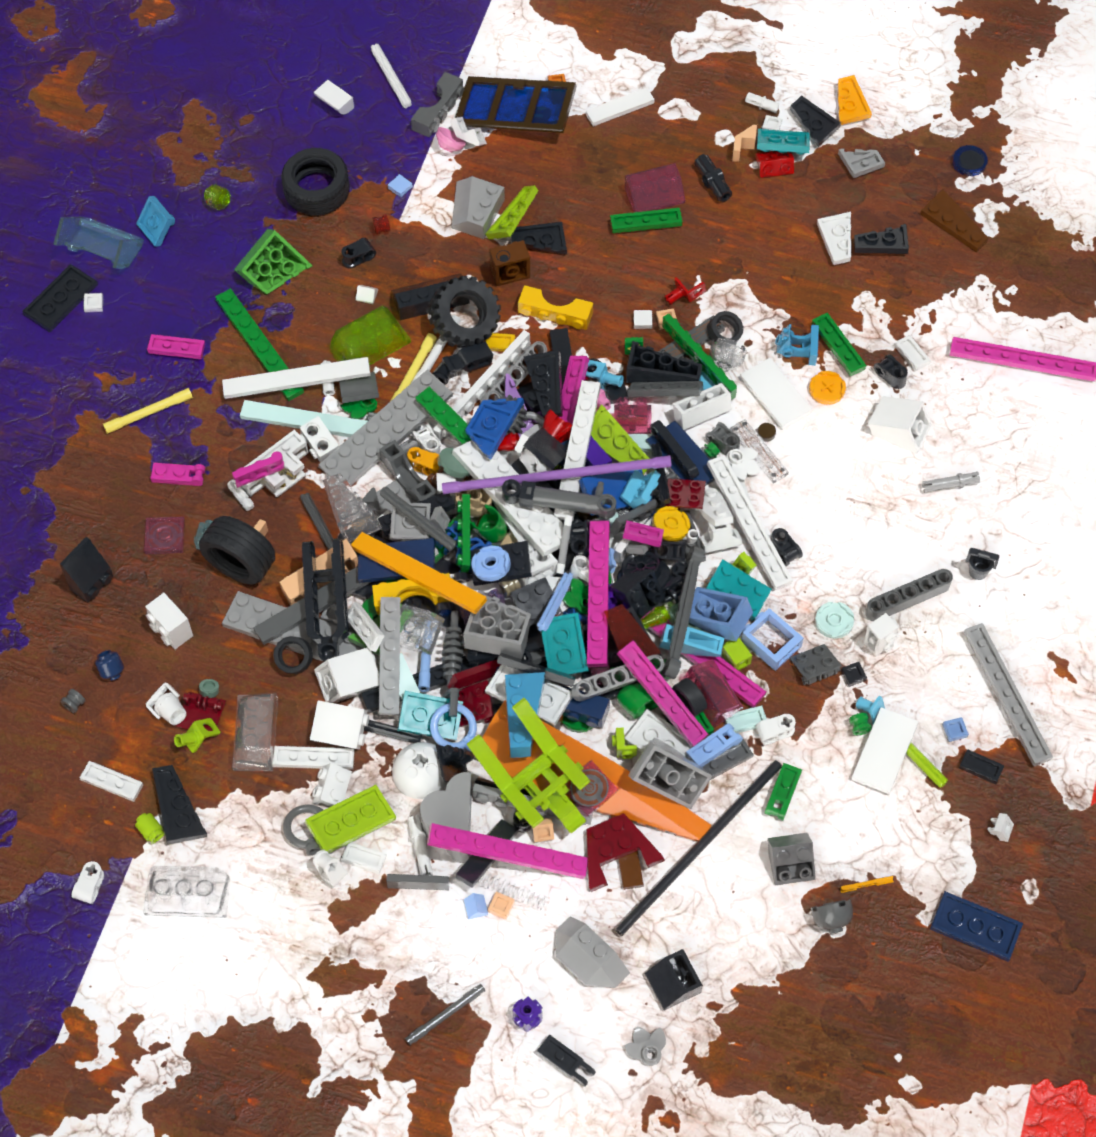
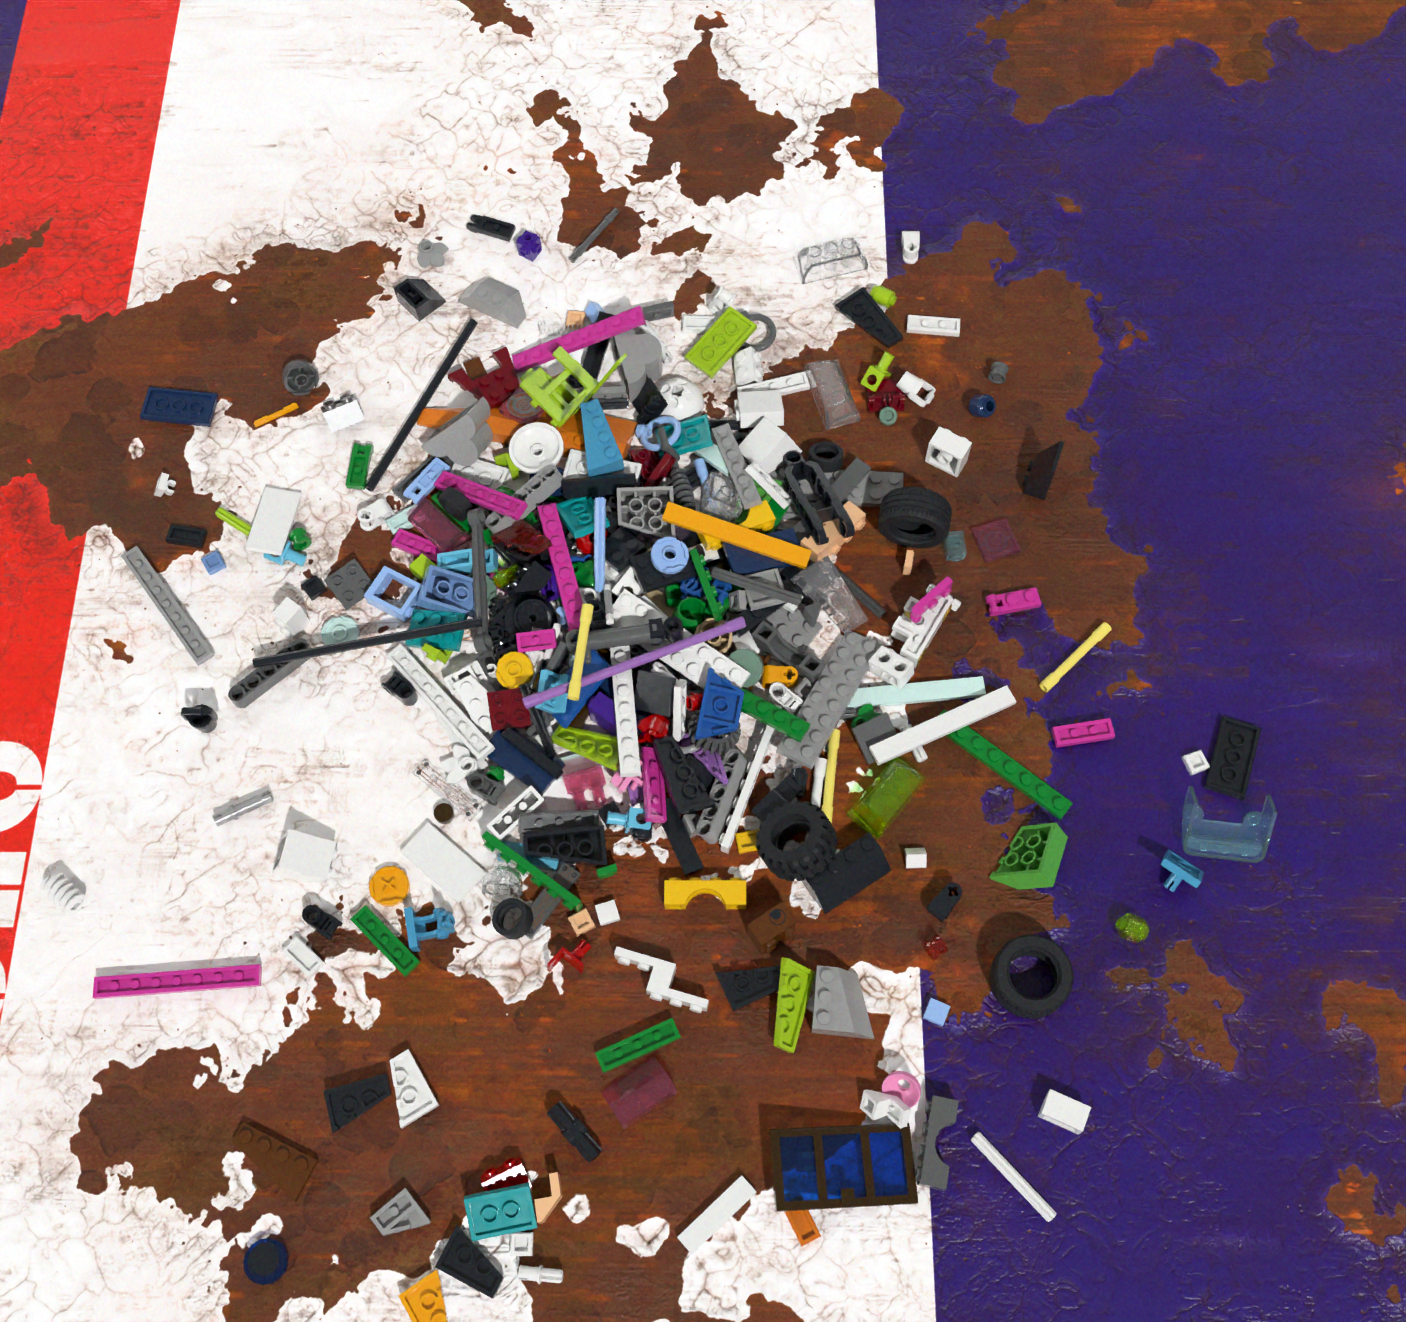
camera: 165 degrees right, 5 degrees up
none -> black piece [252,617,483,668]
none -> white dish [509,422,564,474]
none -> light yellow piece [567,603,594,701]
none -> white bracket [614,947,709,1013]

